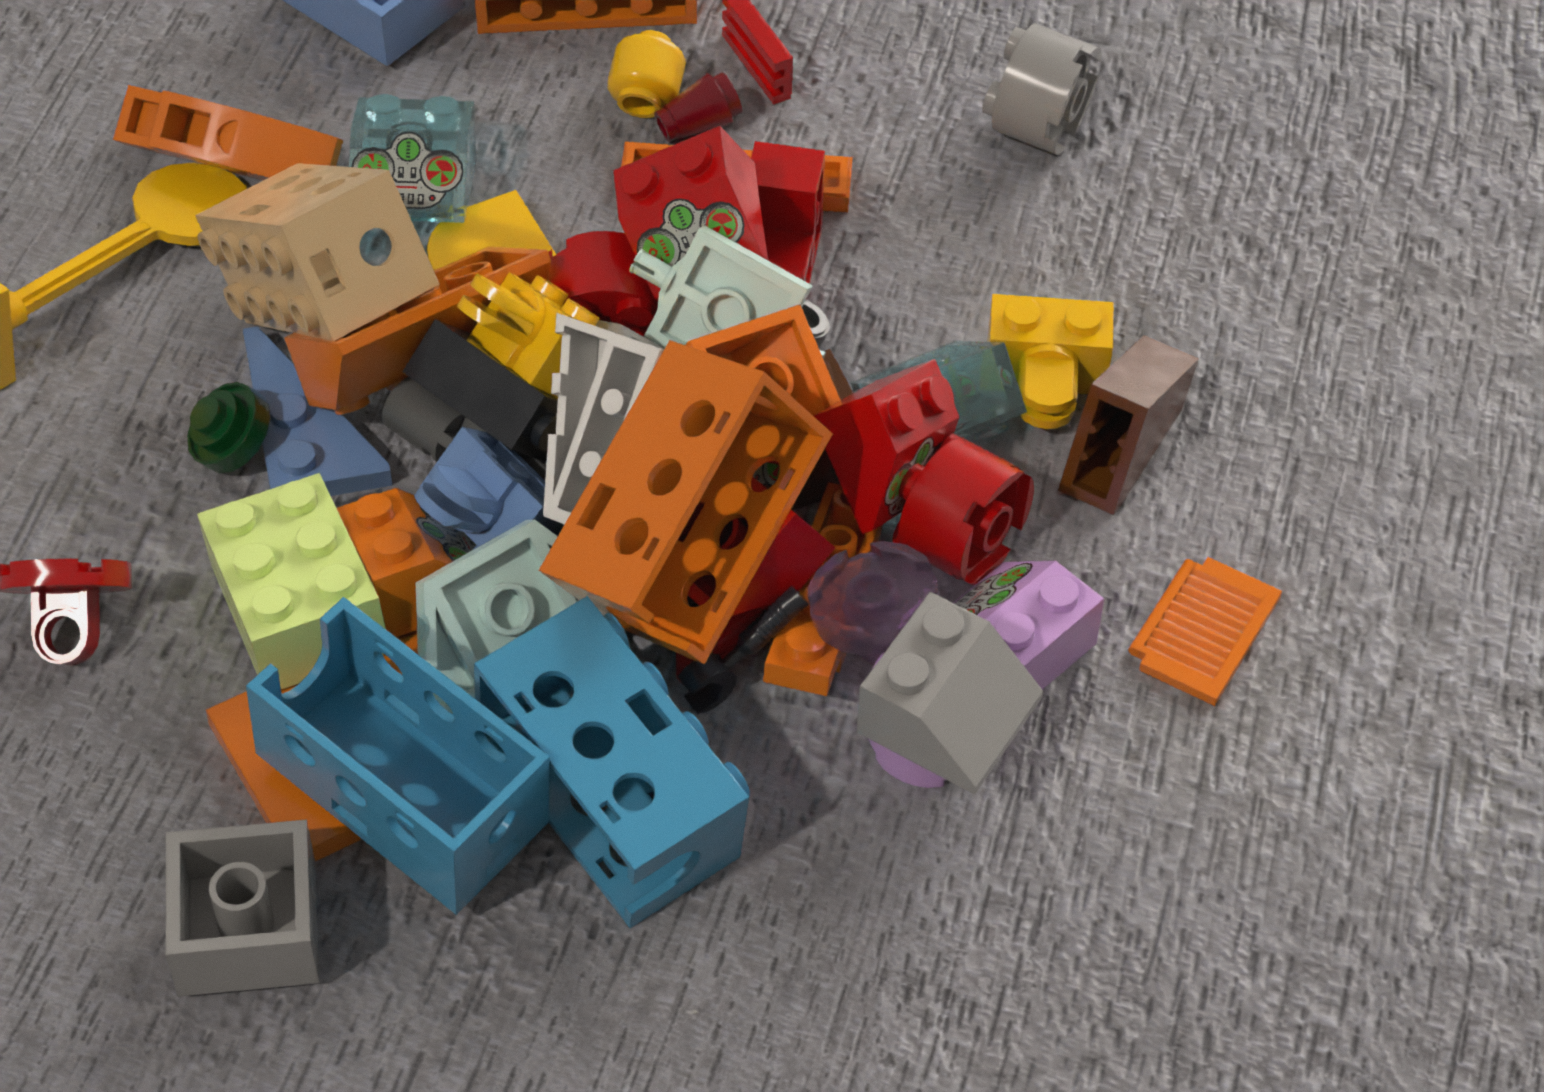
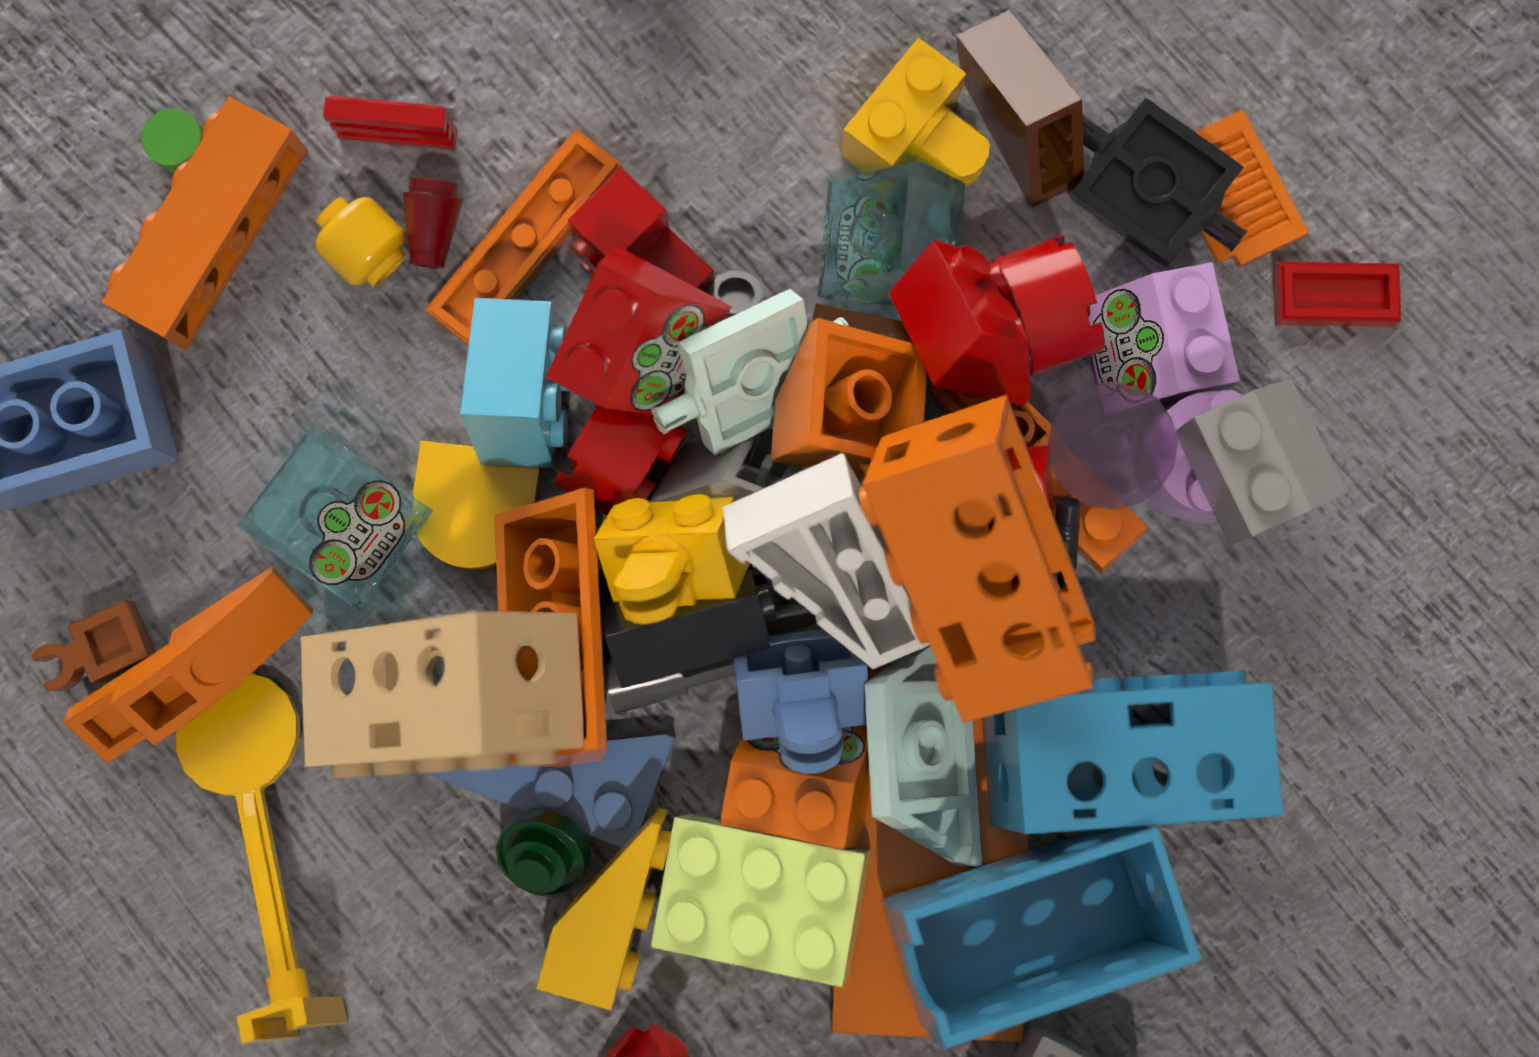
camera: 55 degrees left, 30 degrees up
none -> dark orange plate [31,600,155,691]
none -> medium azure brick [460,298,570,468]
none -> yellow slope [536,808,672,1010]
none -> black plate [1070,97,1248,268]
none -> red tile [1273,262,1401,327]

